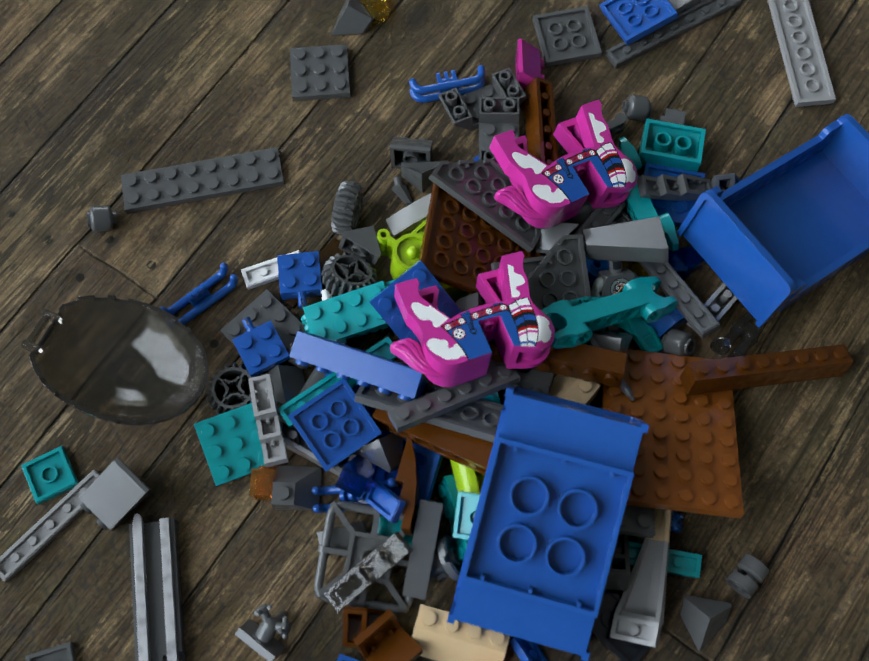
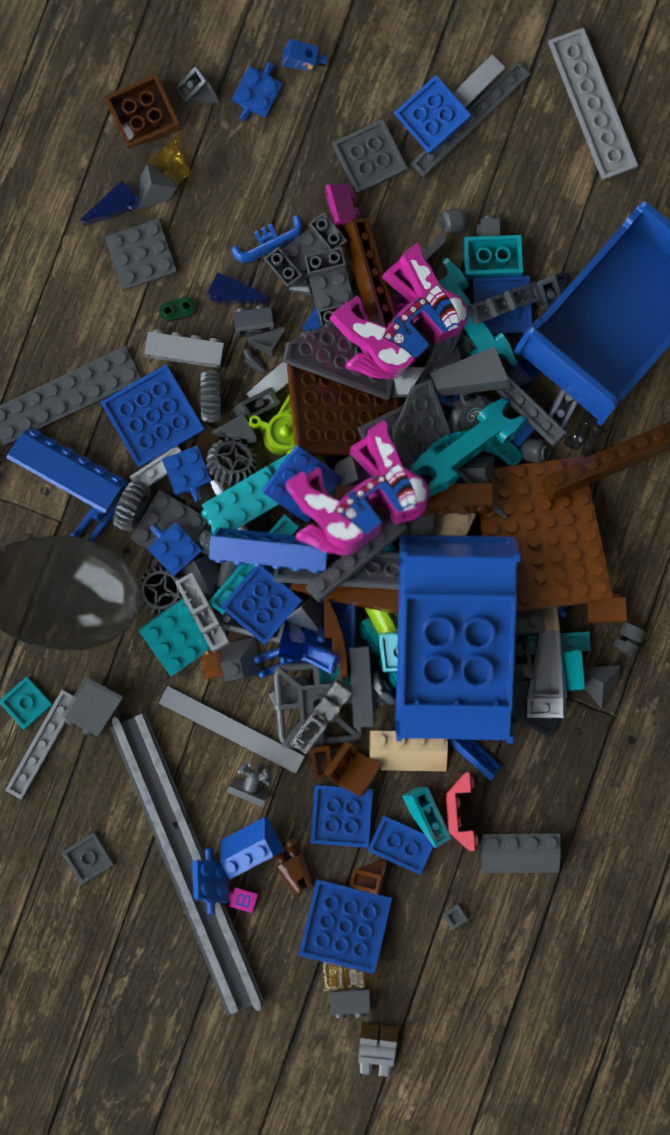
camera: 20 degrees left, 15 degrees up
none -> blue slope [6,428,128,513]
none -> clear blue slope [80,181,138,226]
none -> blue plate [100,365,205,468]
none -> dark grey gear [113,480,151,531]
none -> light grey brick [145,330,224,369]
none -> dark green plate [159,297,196,322]
none -> light grey tile [159,686,305,773]
none -> clear blue slope [207,272,269,304]
none -> dark grey slope [233,387,280,421]
none -> dark grey bar [288,282,312,296]
none -> teal slope [562,650,585,692]
none -> dark orange brick [586,594,627,624]

